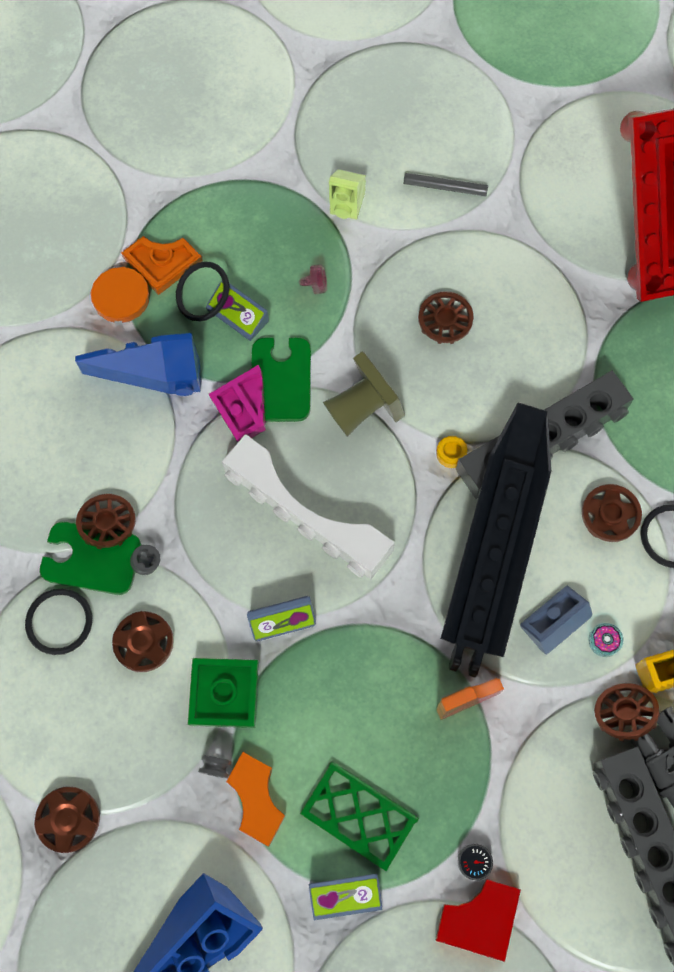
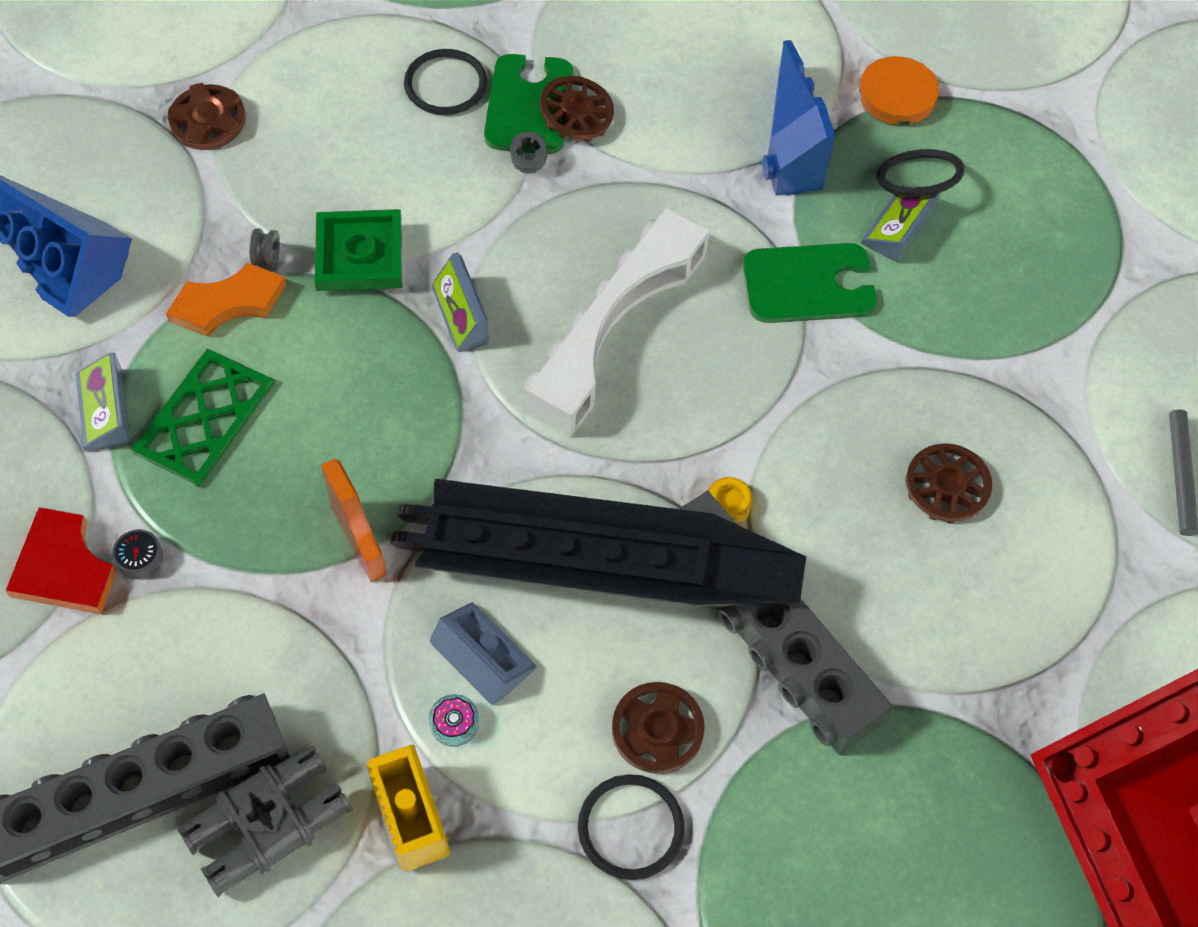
camera: 80 degrees right, 10 degrees down
copper wheel [112,611,174,672] -> none
orange tile [121,236,203,295] -> none
dark pink wing [209,365,266,442] -> none
clear pink tile [299,264,327,294] -> none
olive plant [323,351,405,437] -> none
yellowish green slope [329,169,366,220] -> none
copper wheel [594,683,660,742] -> none

